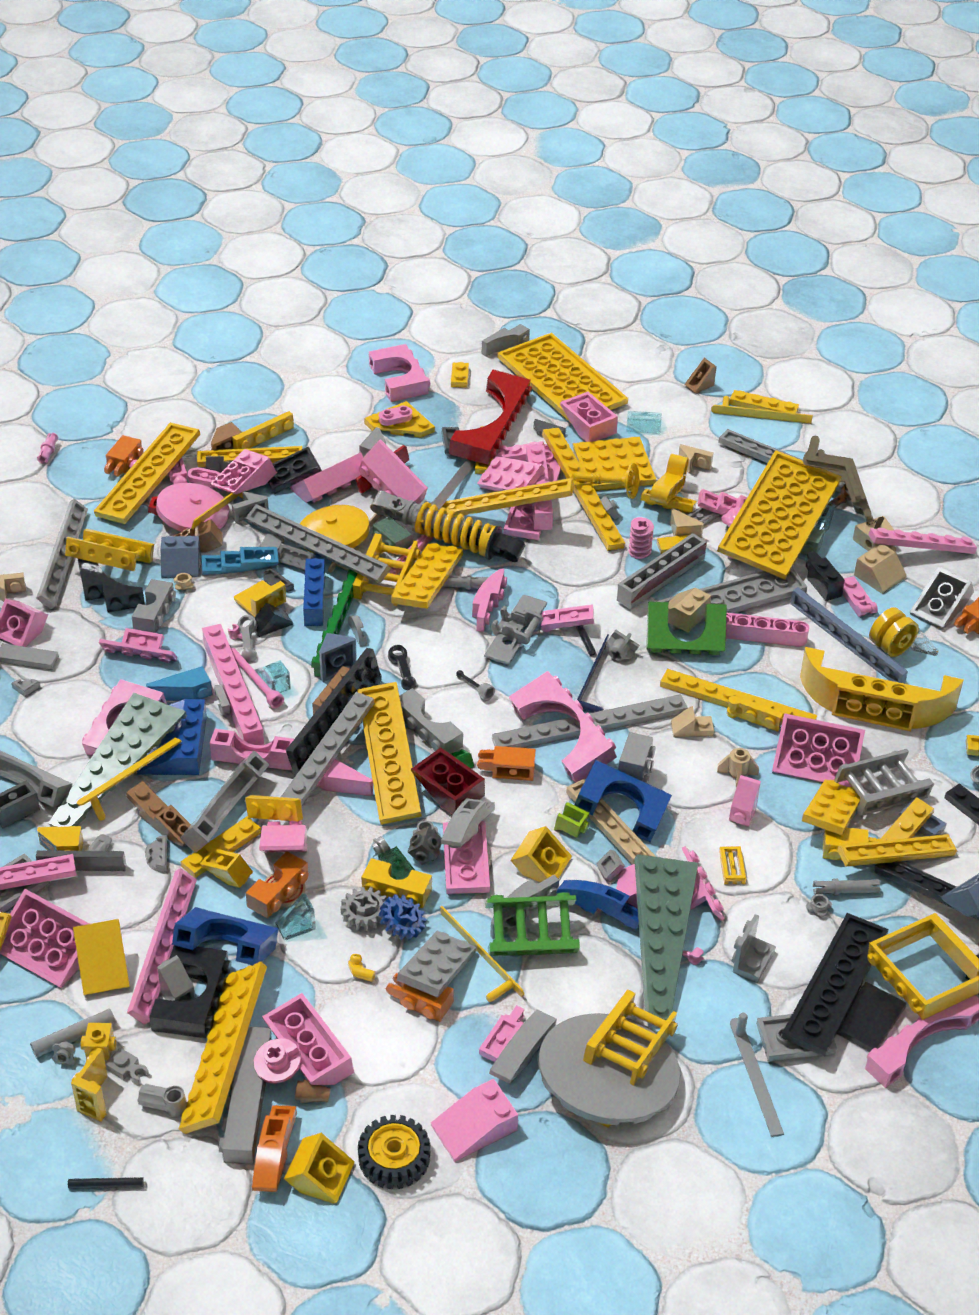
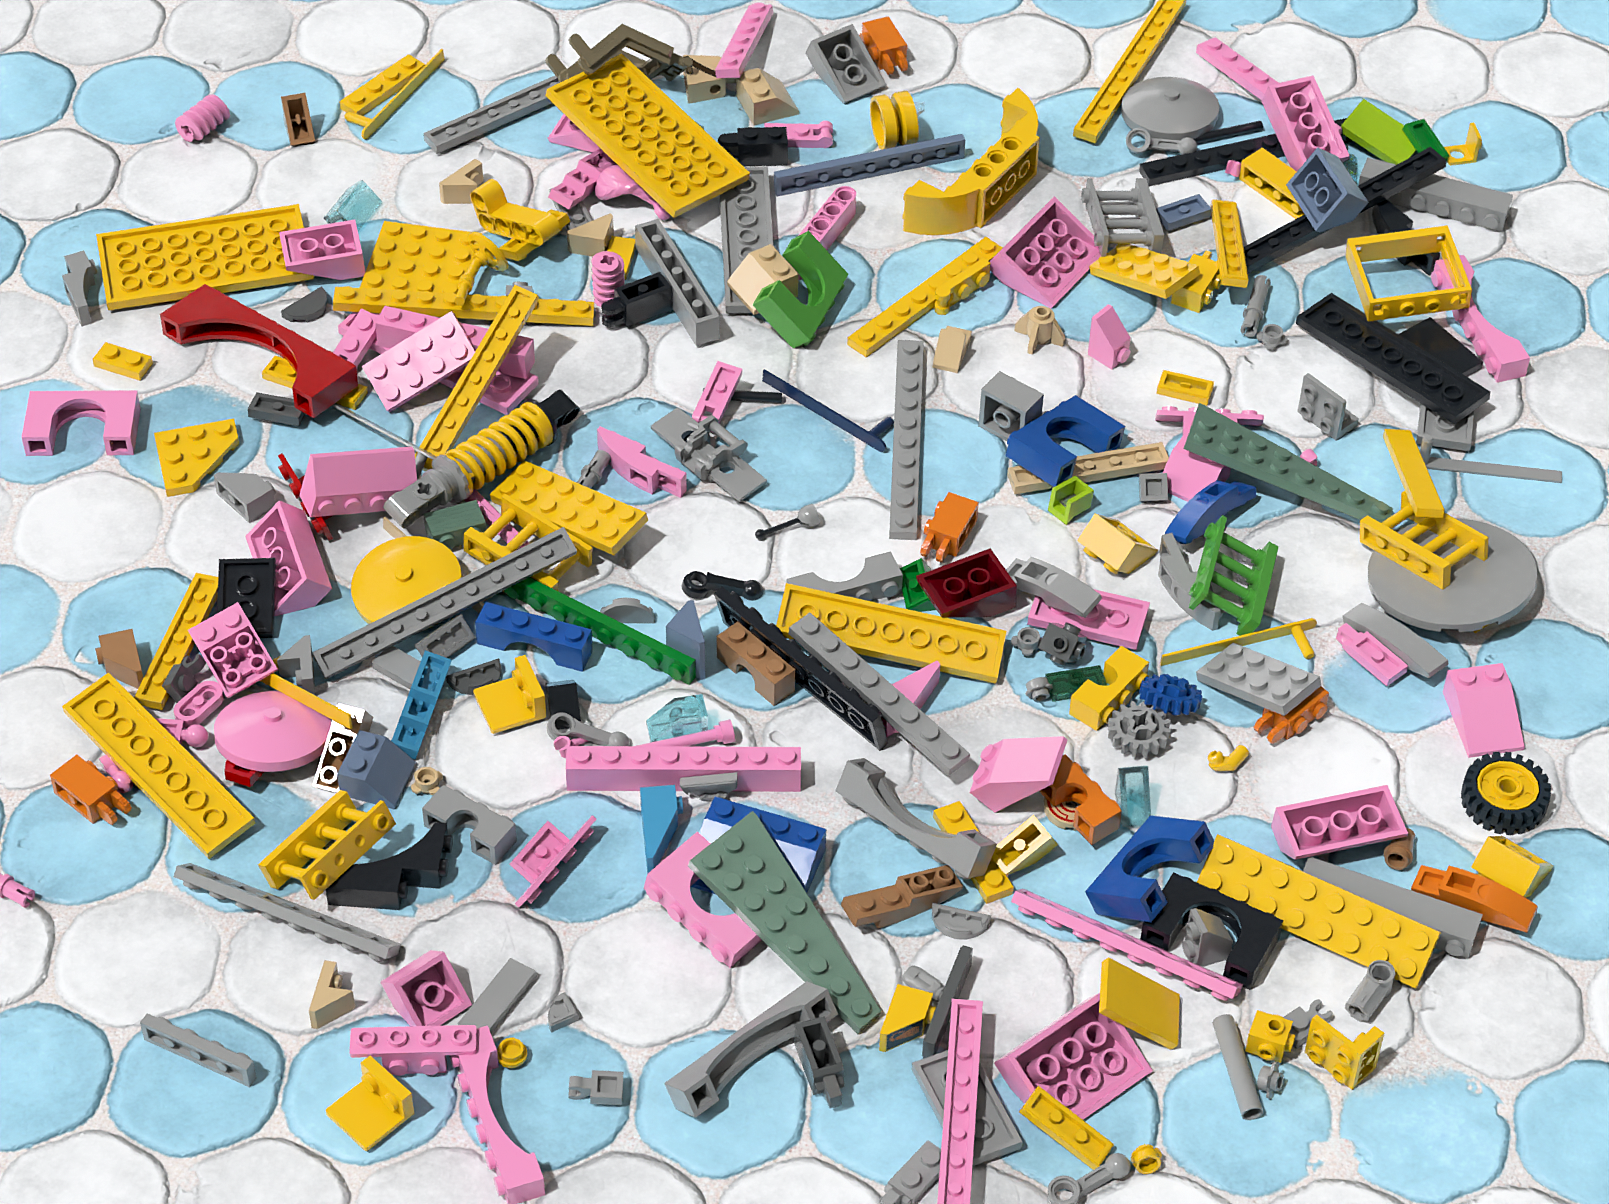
camera: 70 degrees left, 5 degrees up
black bar [68,1177,144,1189] -> none
yellow piece [77,738,182,821] -> none
bright pink arch [210,729,294,771] -> none
yellow plate [232,411,294,449] -> none
yellow plate [245,795,303,822] -> none
bright pink piece [254,1038,302,1084] -> none
bright pink plate [379,406,412,426] -> none
bright pink arch [509,671,617,783] -> none
light grey piece [606,629,640,661] -> none
yellow plate [880,797,934,841] -> none
none -> bright pink piece [175,95,230,142]
none -> black hinge [601,272,673,327]
none -> yellow tile [1383,429,1444,518]

